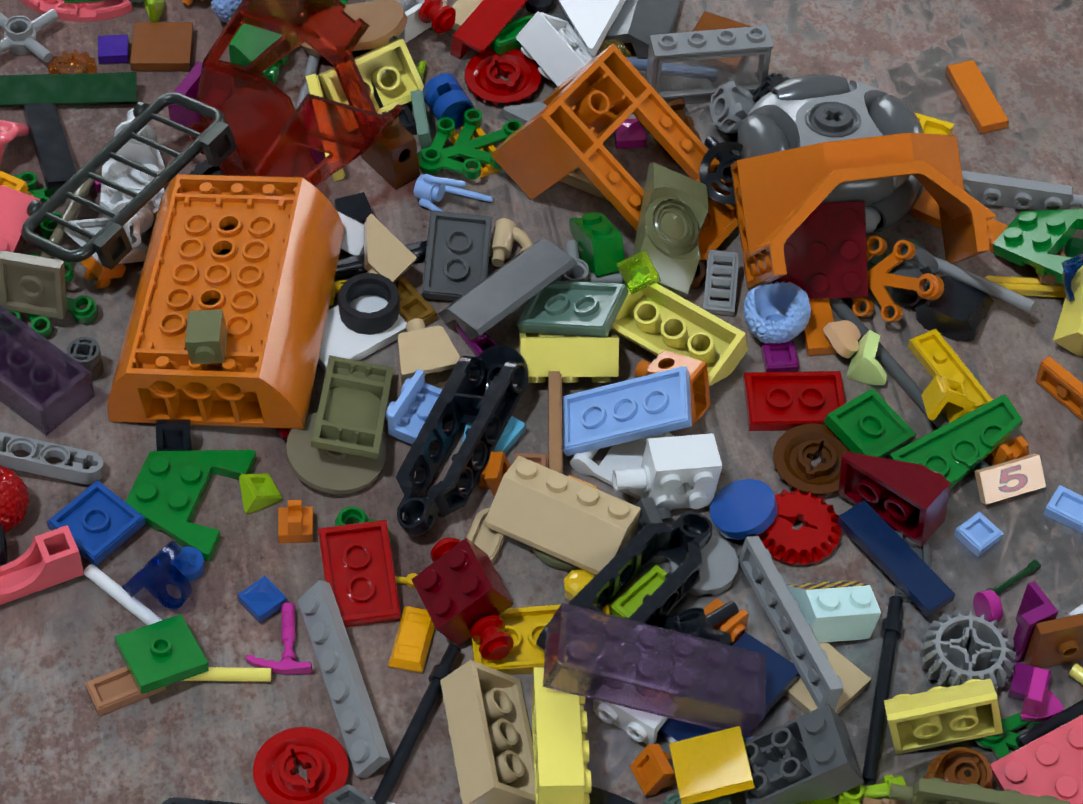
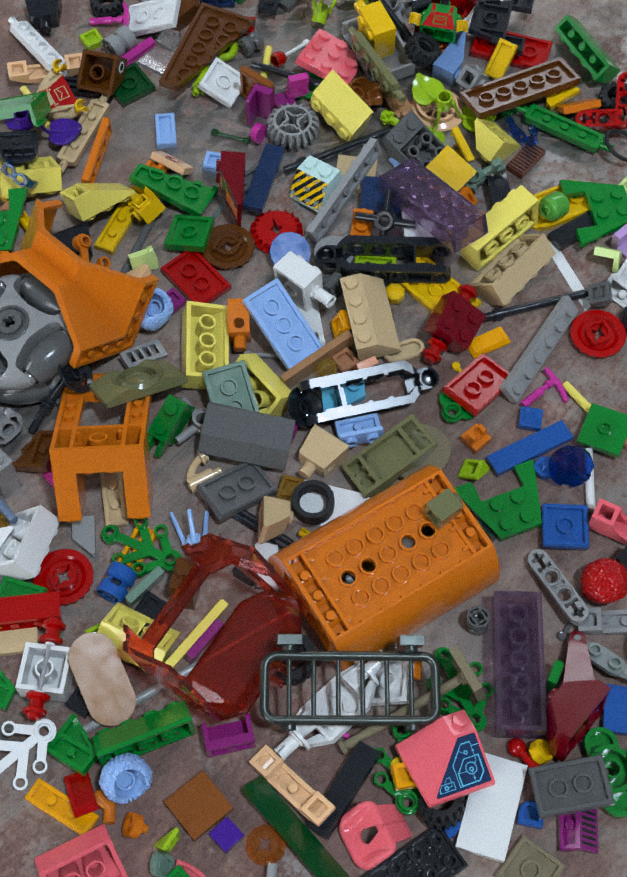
camera: 125 degrees left, 10 degrees up
clear neon green plate [616,250,661,294] -> none
none -> light yellow slope [59,183,135,222]
none -> light nougat slope [249,745,336,827]
none -> clear yellow tile [315,358,338,377]
none -> blue tile [486,420,573,477]

